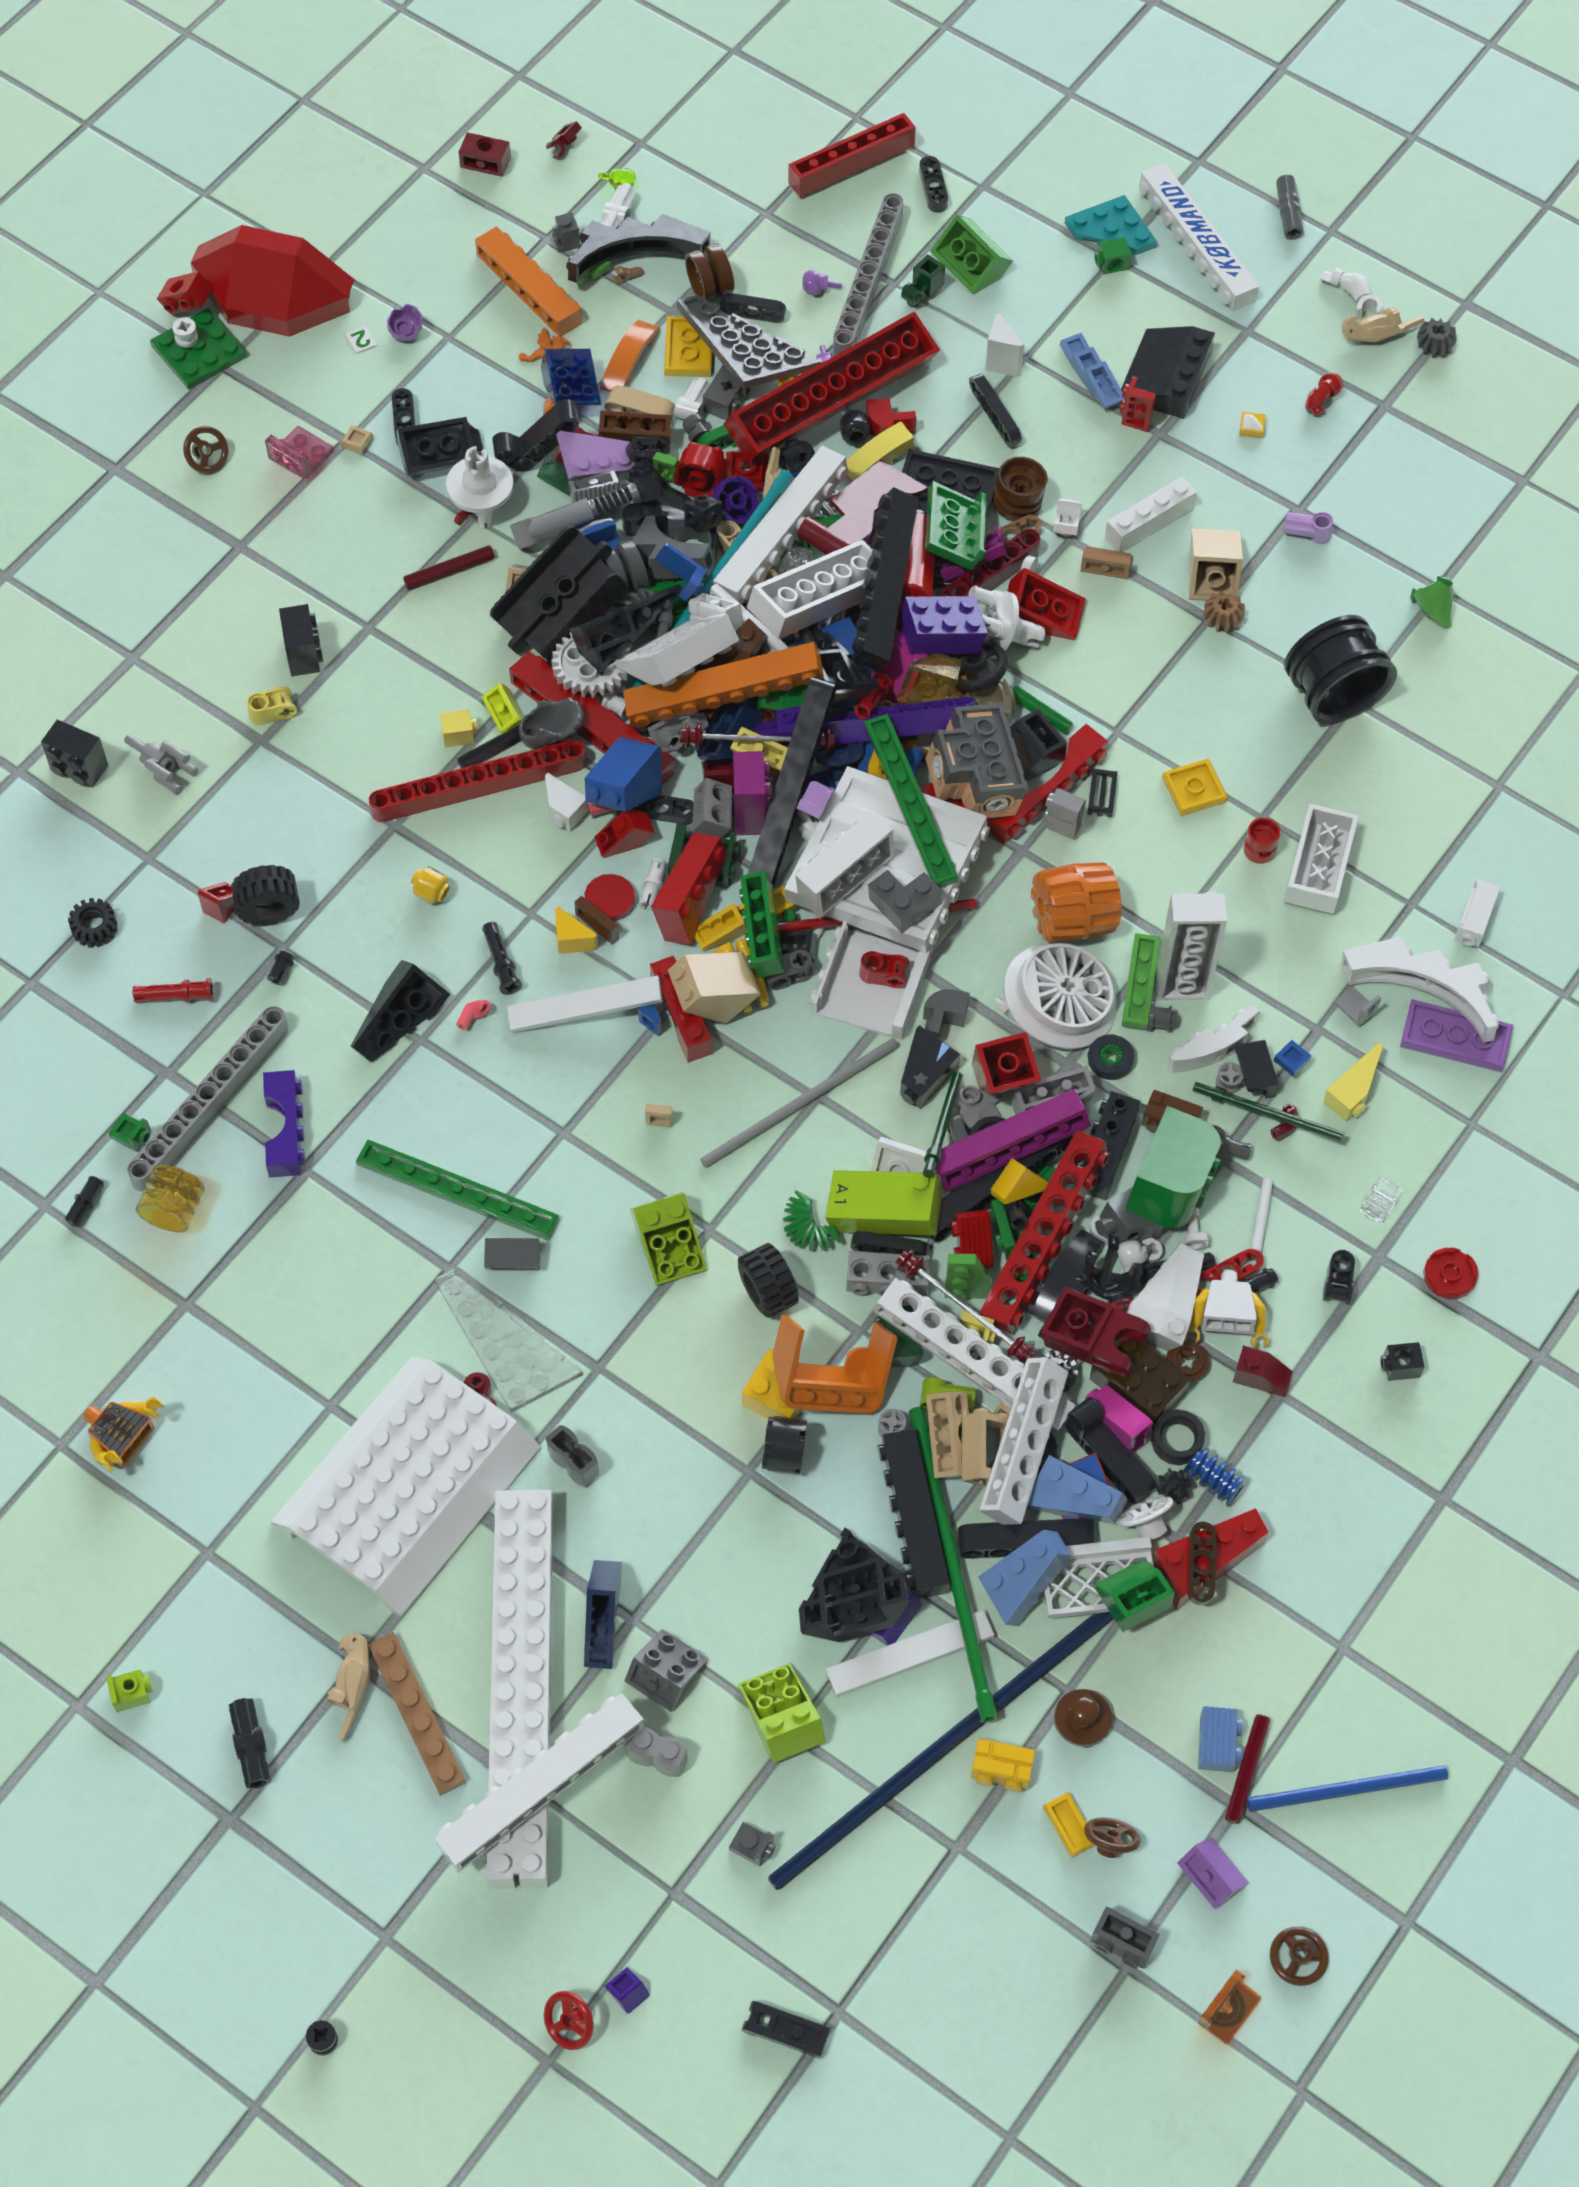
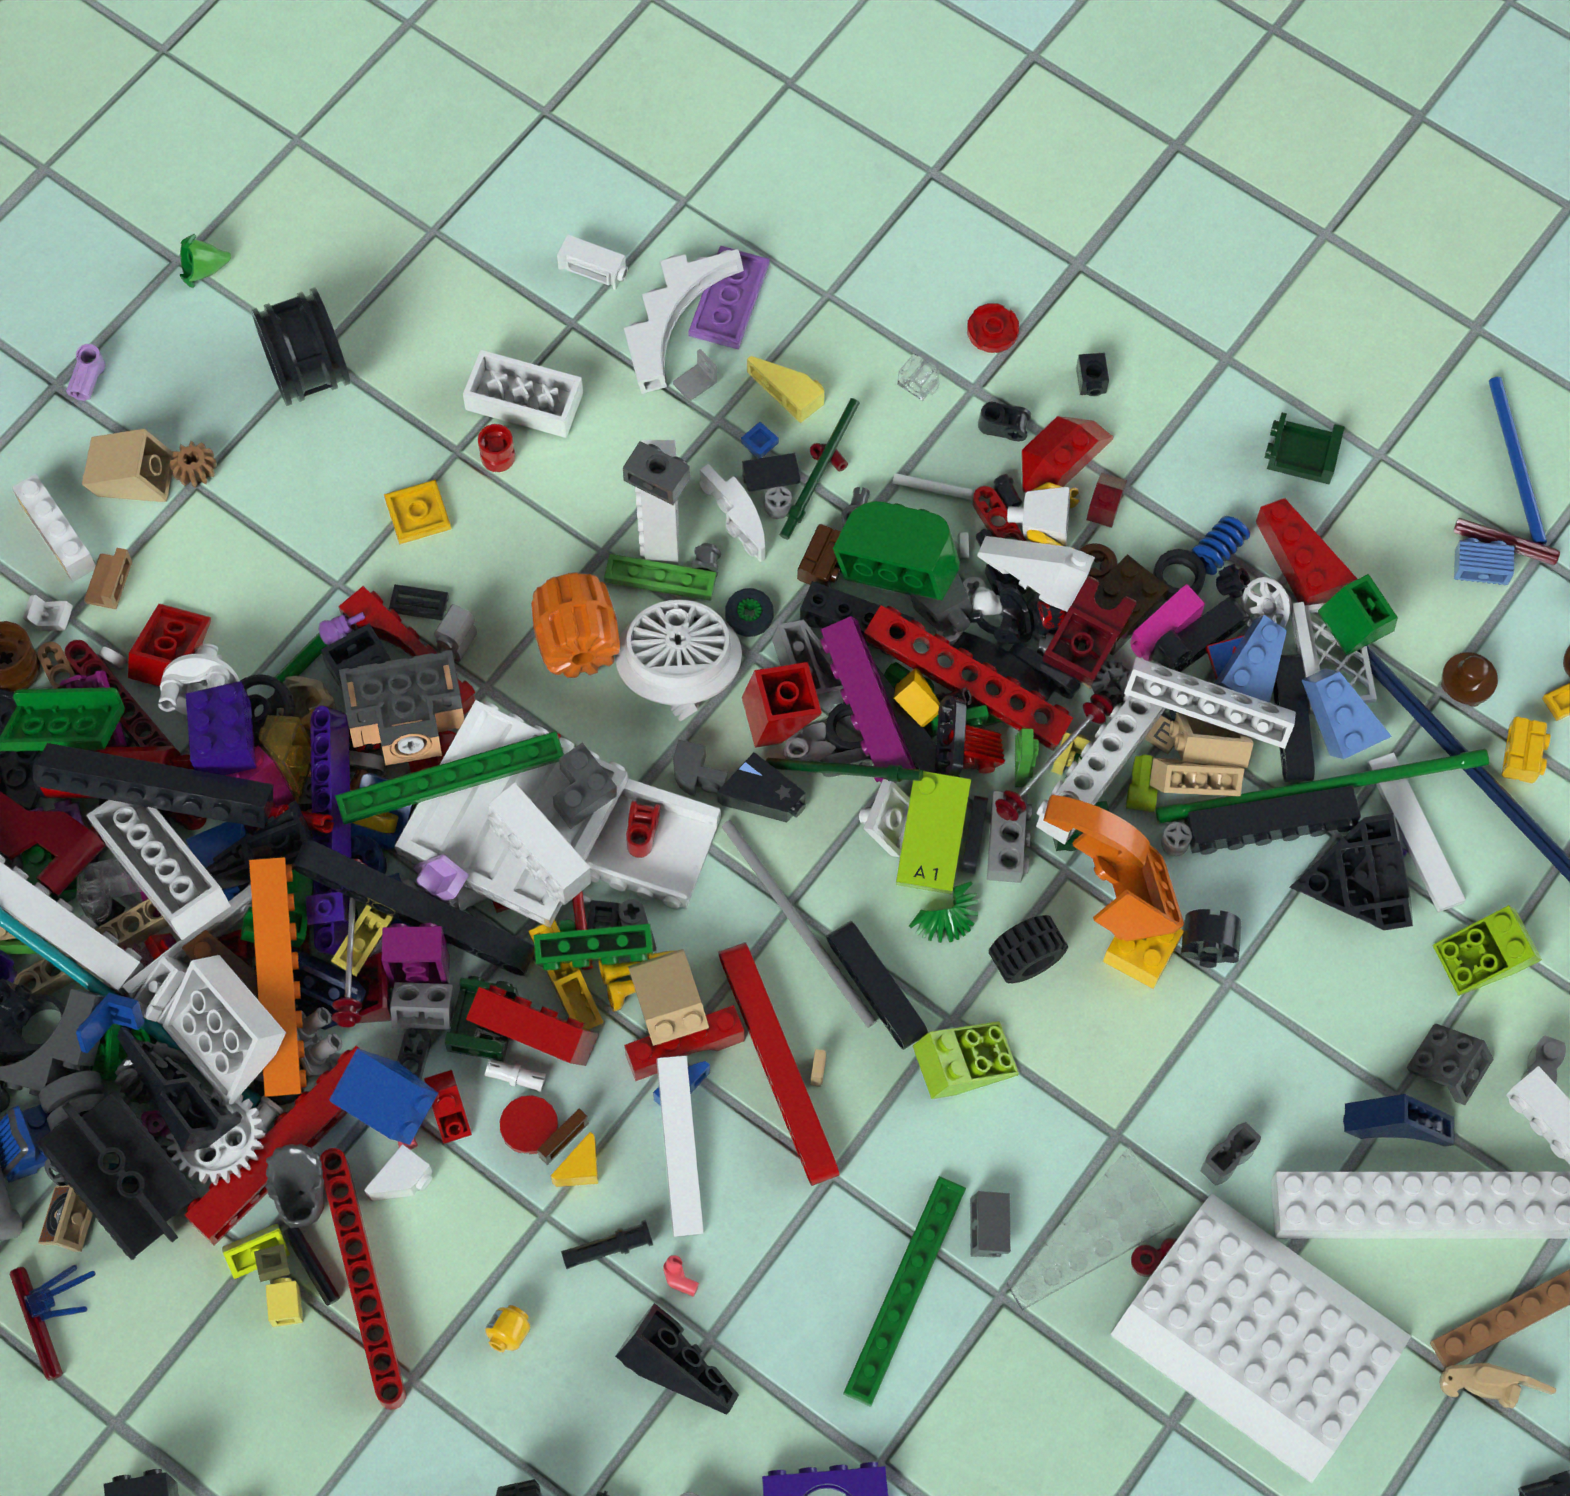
camera: 90 degrees left, 5 degrees up
dark brown beam [1187,1521,1216,1605] -> none
none -> clear blue plant [24,1265,96,1321]
none -> olive tile [254,1244,290,1284]
none -> medium lavender piece [318,612,365,645]
none -> dark grey brick [623,441,690,505]
none -> red beam [718,942,840,1186]
none -> black beam [826,921,928,1050]
none -> black beam [935,696,966,777]
none -> red wedge [1021,416,1114,493]
none -> orange slope [1043,795,1150,868]
none -> dark green panel [1264,412,1345,485]

